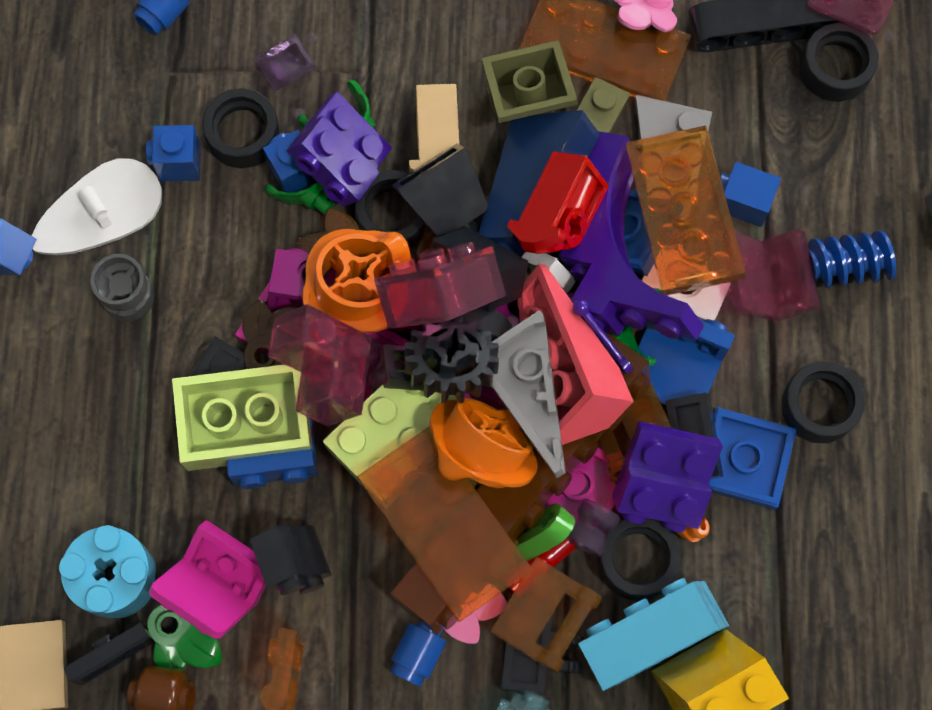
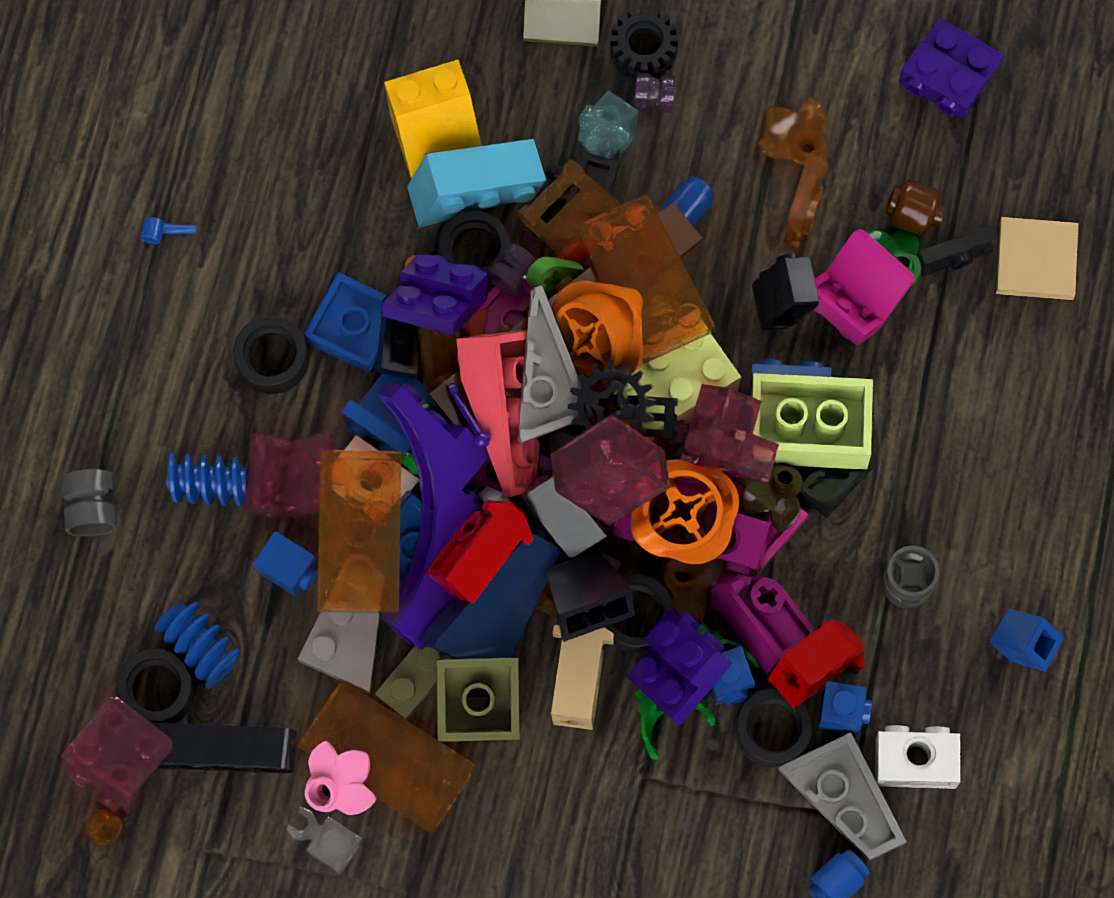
camera: 165 degrees left, 0 degrees up
white shield [32,159,163,255] -> none
medium azure brick [59,525,156,618] -> none
clear purple slope [255,33,315,91] -> none
none -> blue piece [155,602,241,689]
none -> magenta piece [711,574,815,675]
none -> red piece [768,619,866,709]
none -> light grey wing [778,732,906,861]
none -> white brick [875,725,960,789]

